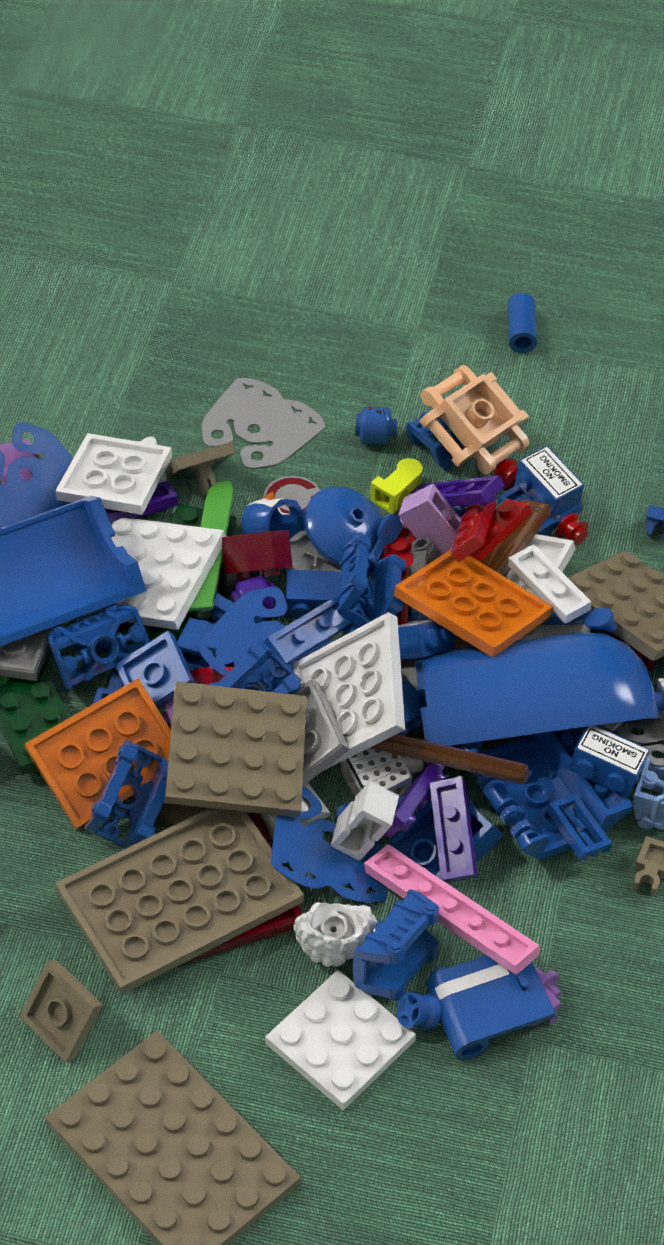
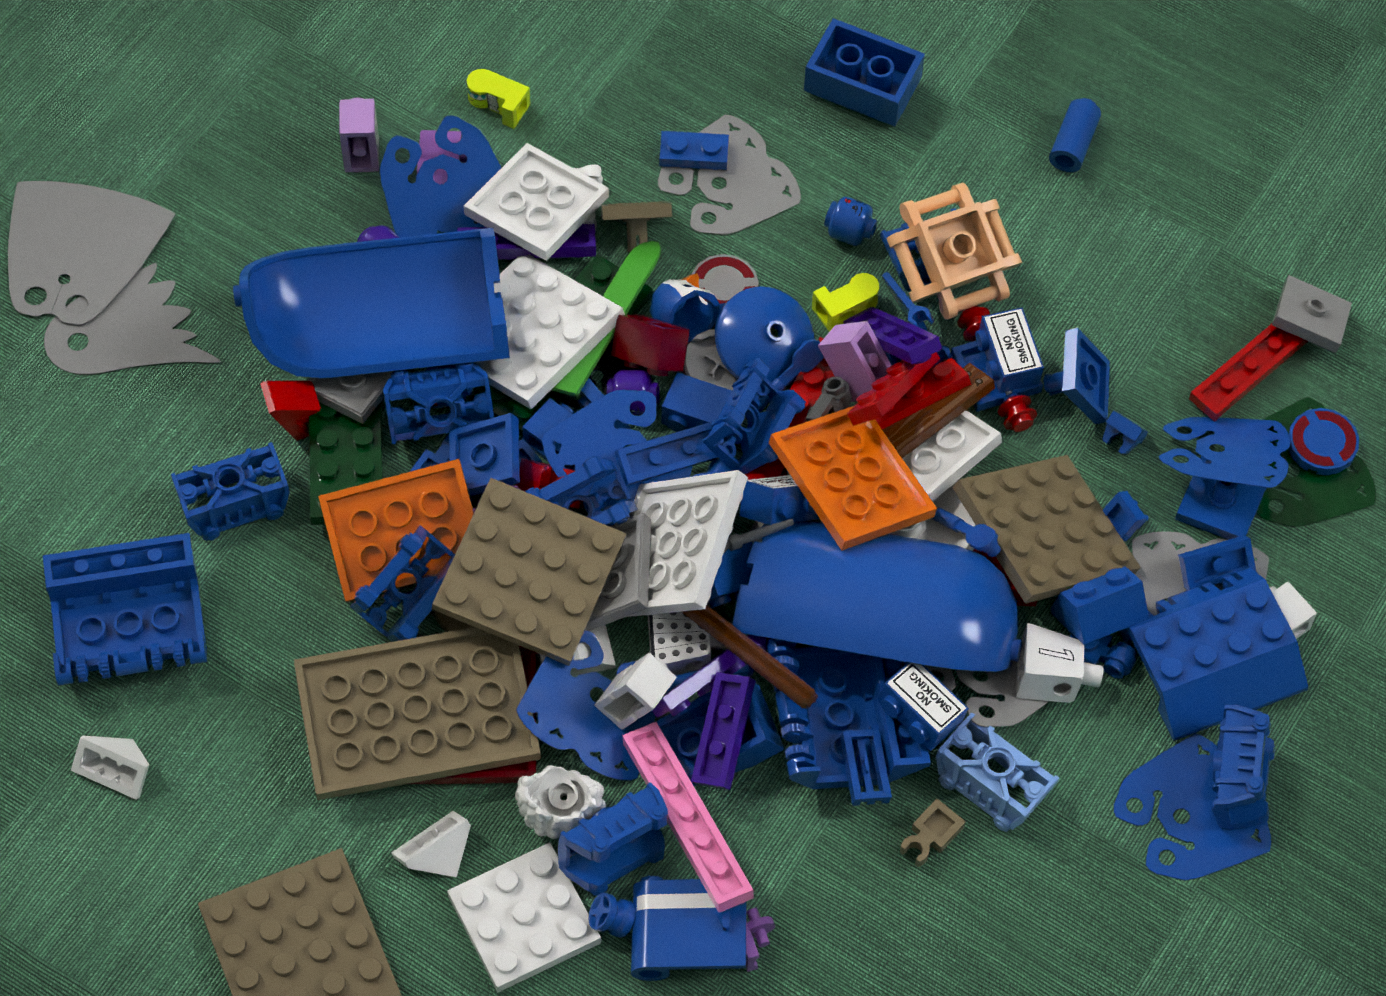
camera: 20 degrees right, 10 degrees up
dark tan tile [19,960,103,1062] -> none
white plate [508,544,591,624] -> none
none -> white slope [391,811,471,877]
none -> neon yellow leg [467,69,530,129]
none -> blue plate [659,131,729,170]
none -> dark grey piece [723,519,794,554]
none -> blue brick [804,18,925,126]
none -> blue flag [882,272,954,368]
none -> blue tile [1043,328,1110,424]

